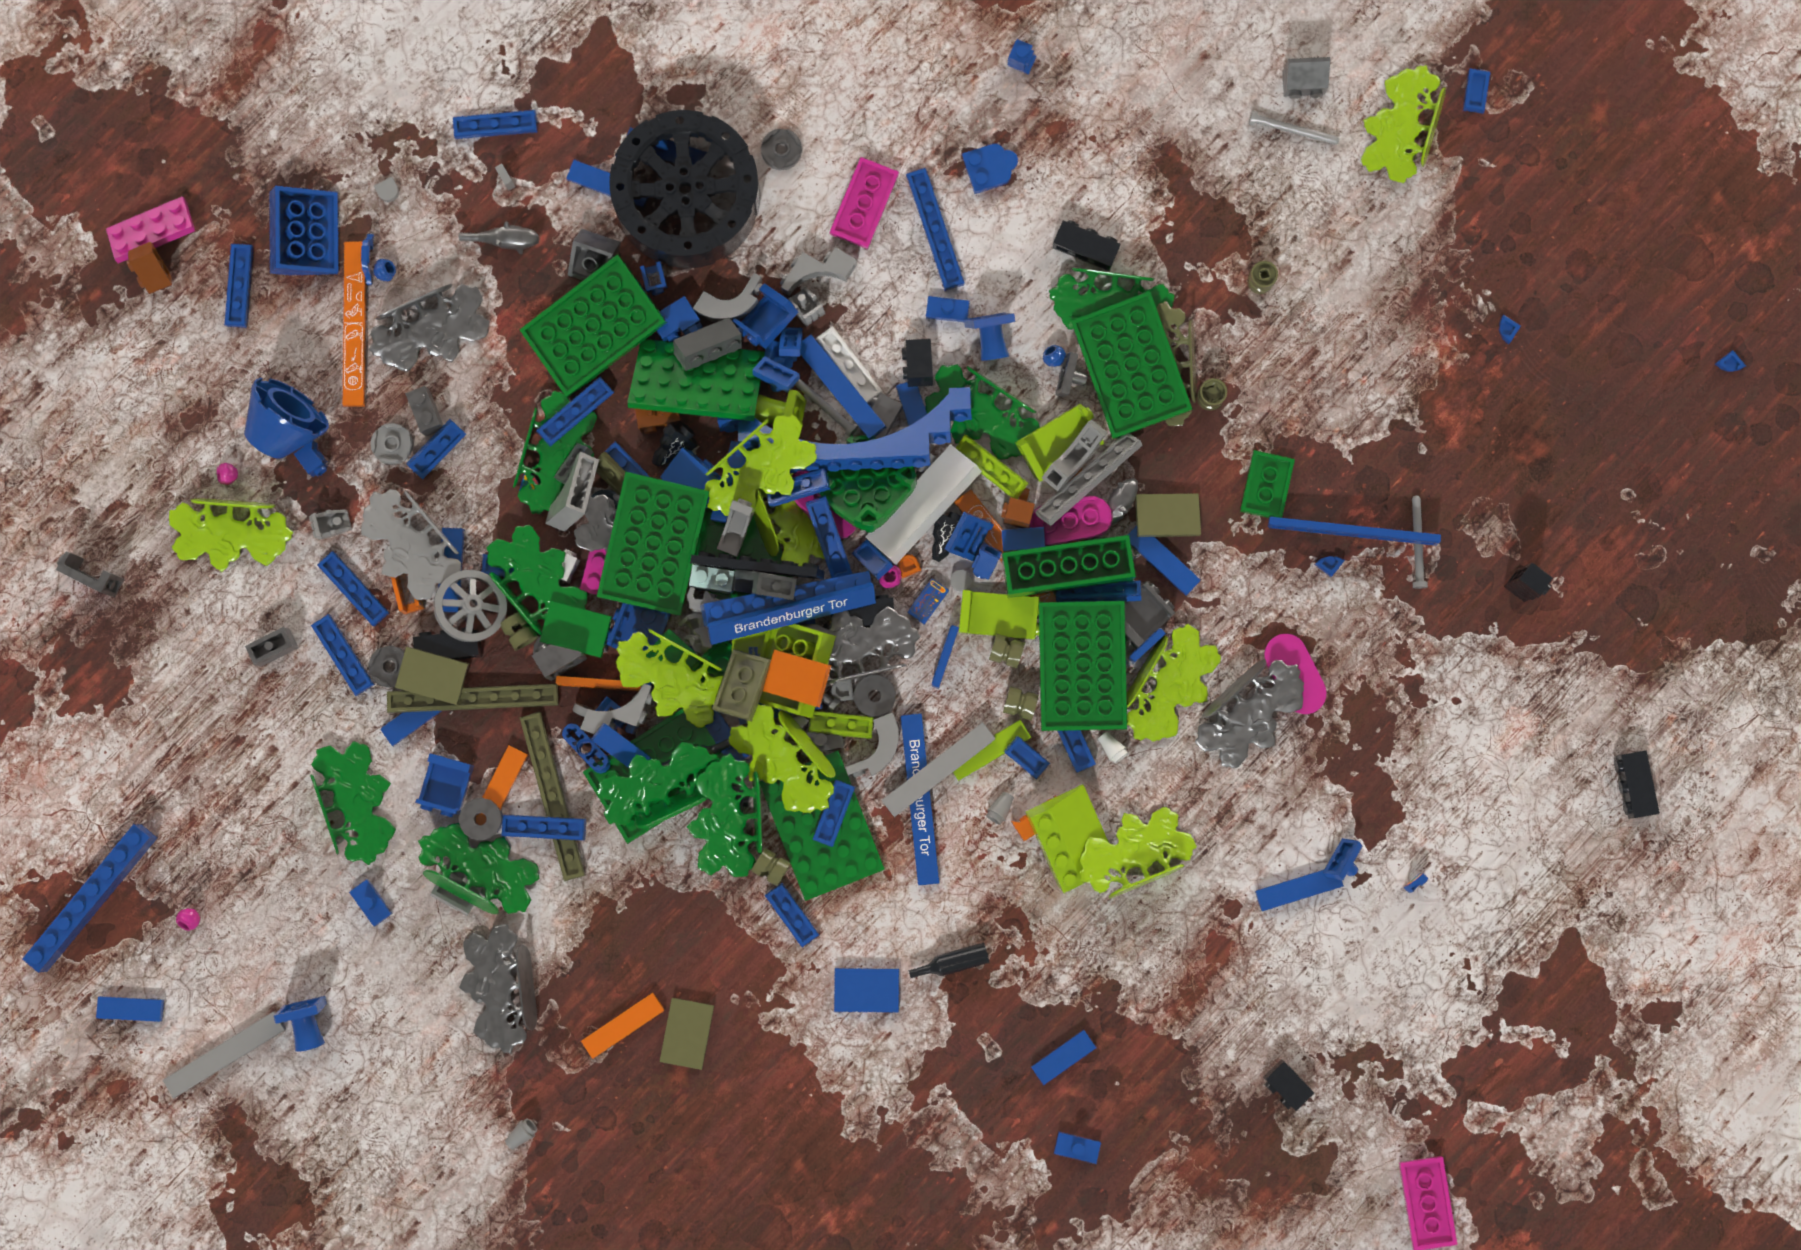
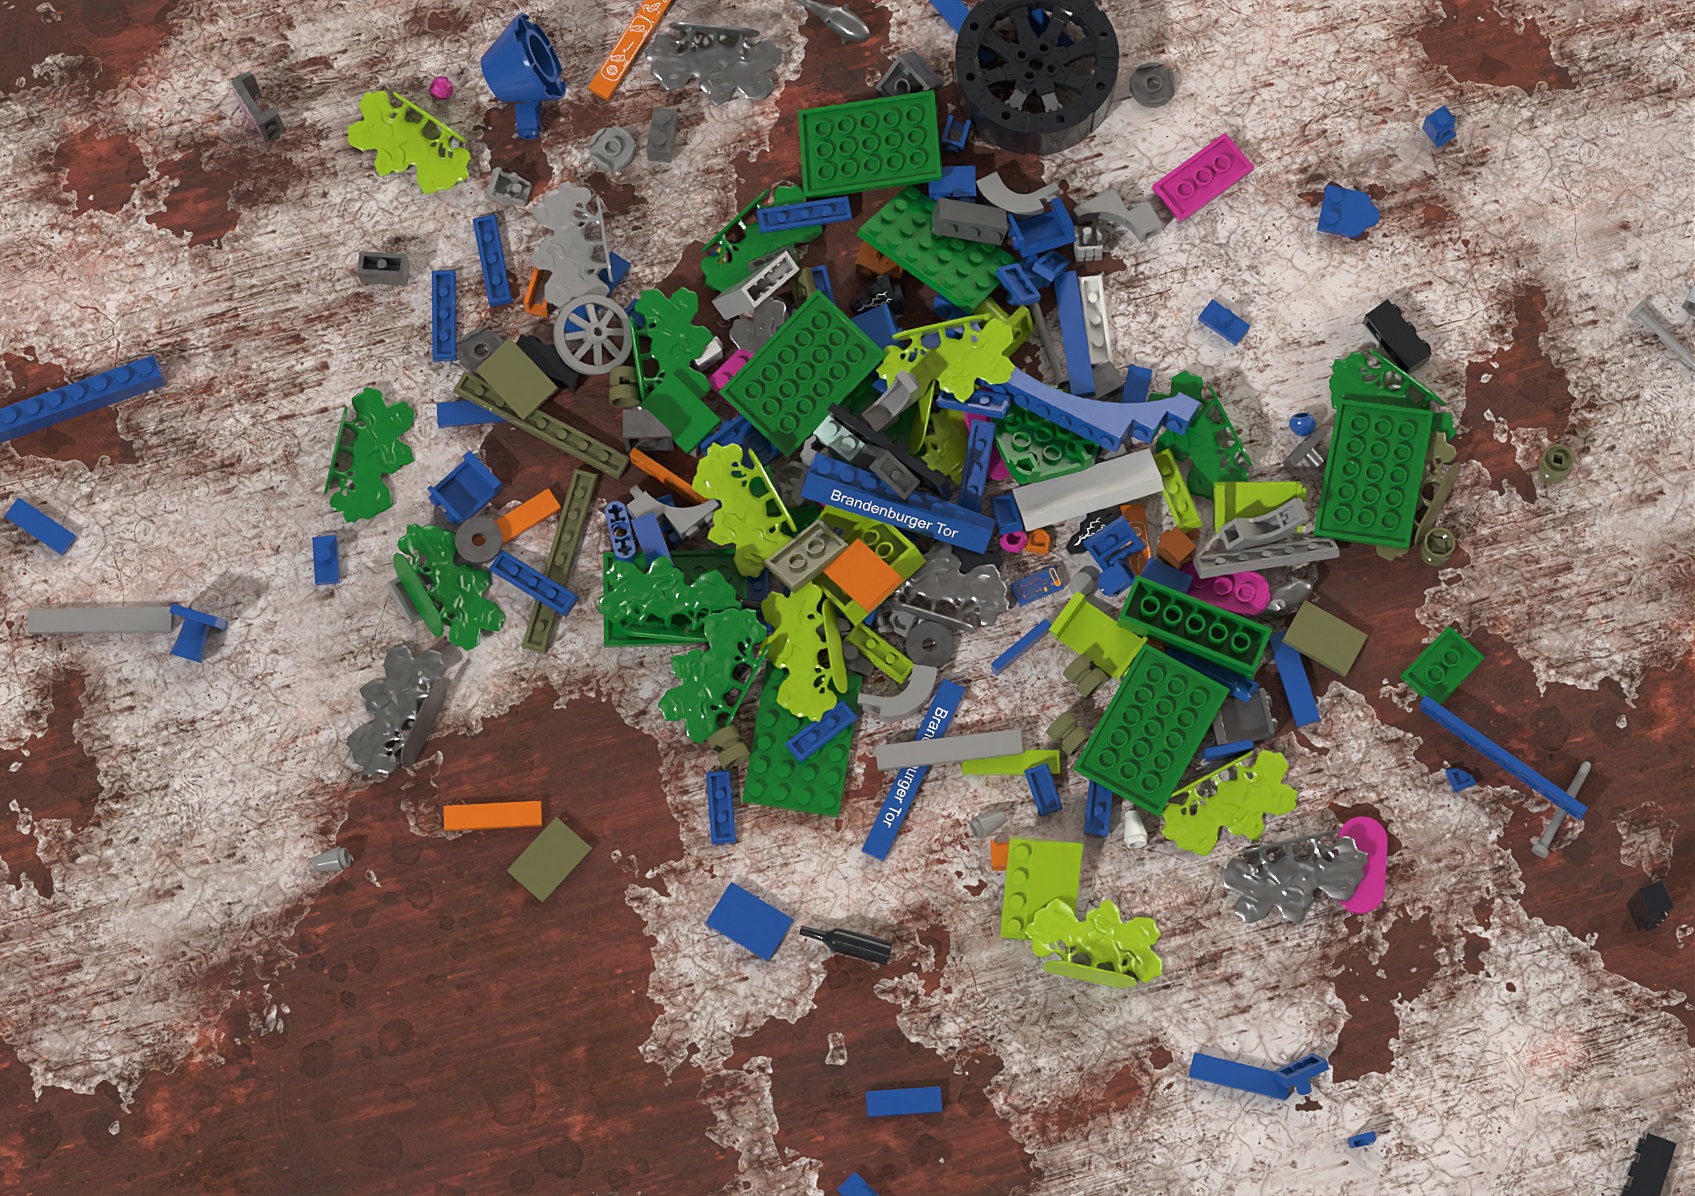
camera: 30 degrees right, 10 degrees down
dark pink piece [176,908,200,931] -> none
blue plate [406,419,466,479] -> none
black brick [902,339,933,387] -> none
blue tile [906,168,965,291] -> none
blue plant [964,312,1016,361] -> none

